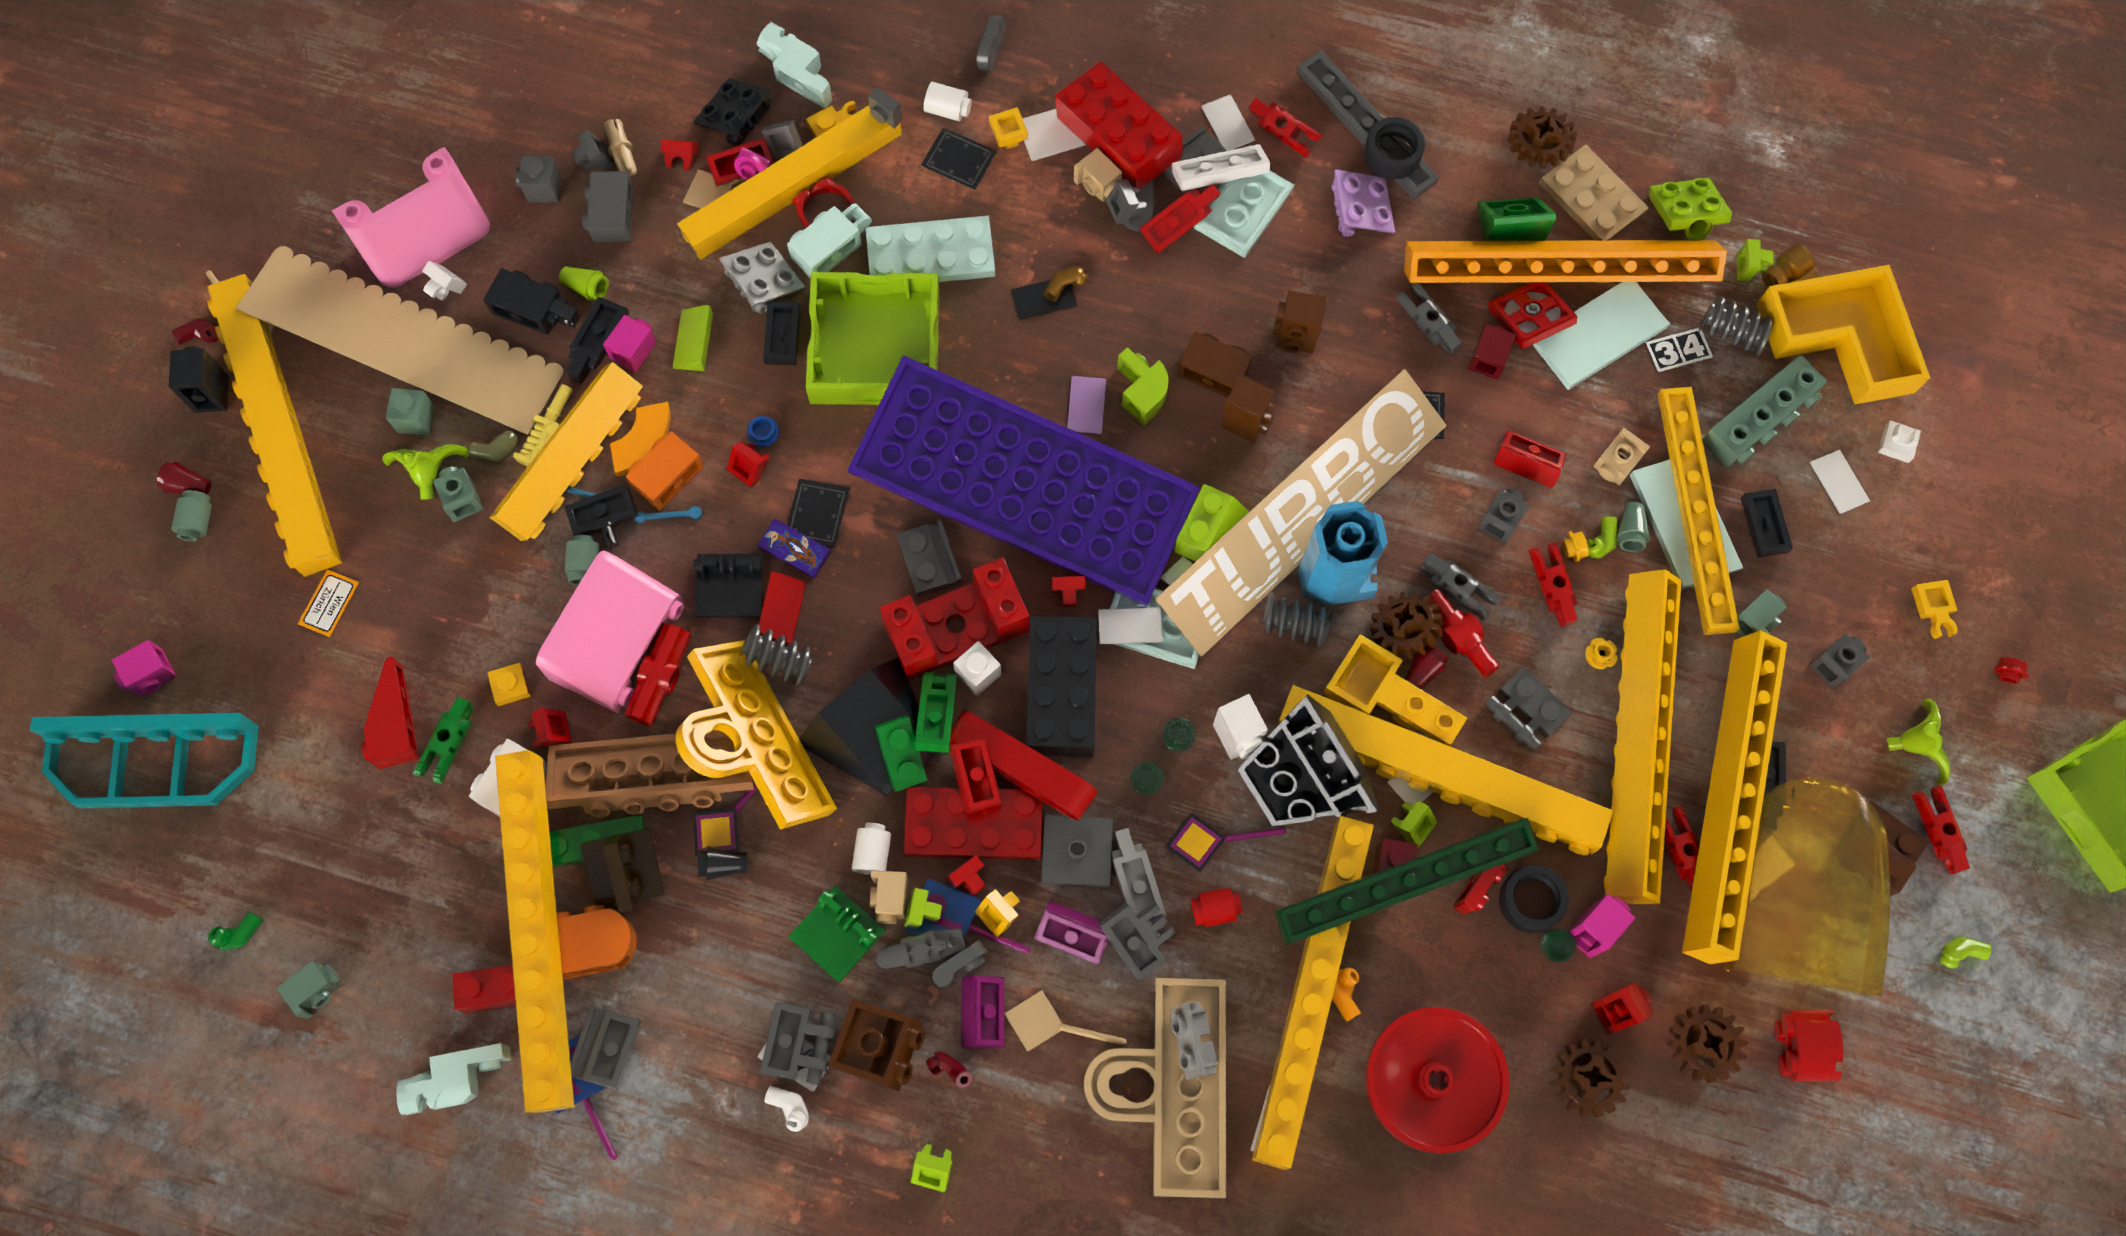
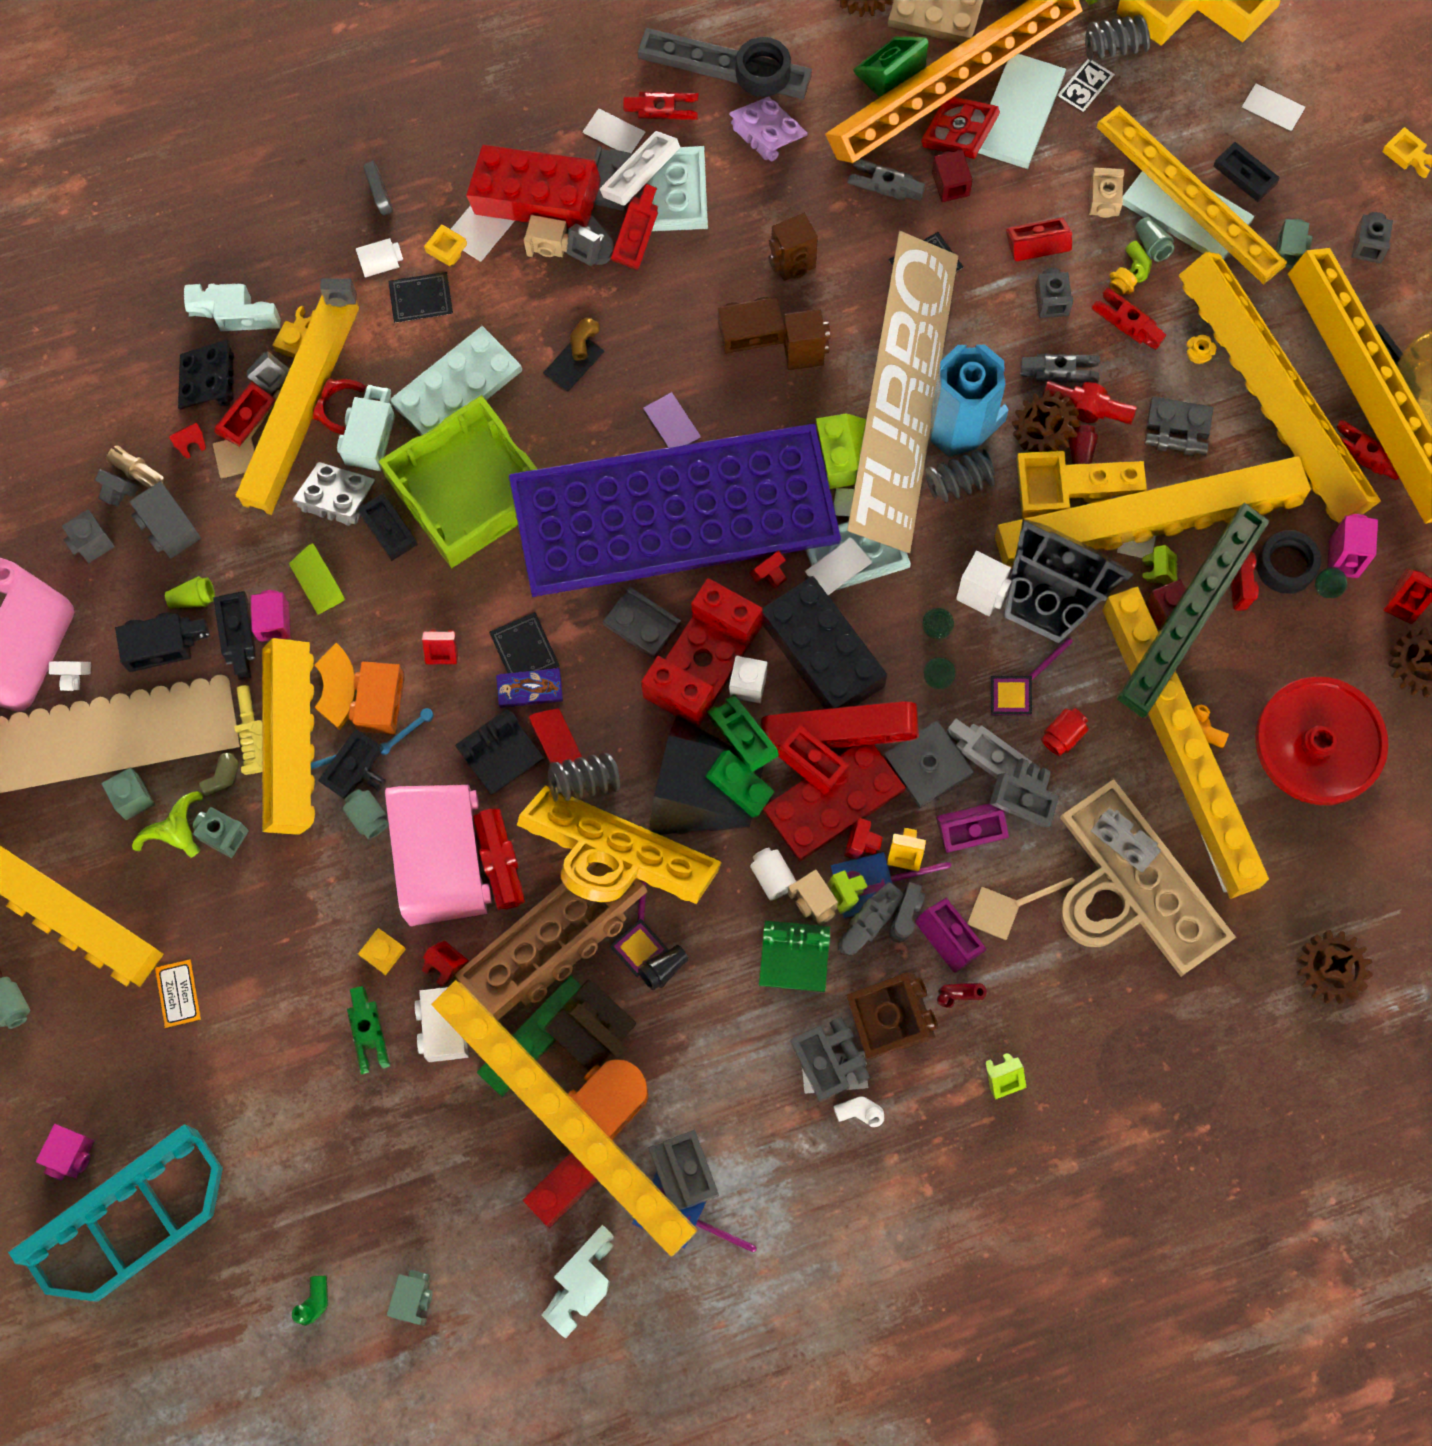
camera: 30 degrees left, 0 degrees up
red slope [361,656,420,769] -> none
dark pink plate [734,147,771,180] -> none
blue plate [747,416,779,448] -> none
lime brick [1117,347,1169,426] -> none
sand green brick [1702,355,1828,468] -> none
white tile [1878,420,1921,463] -> none

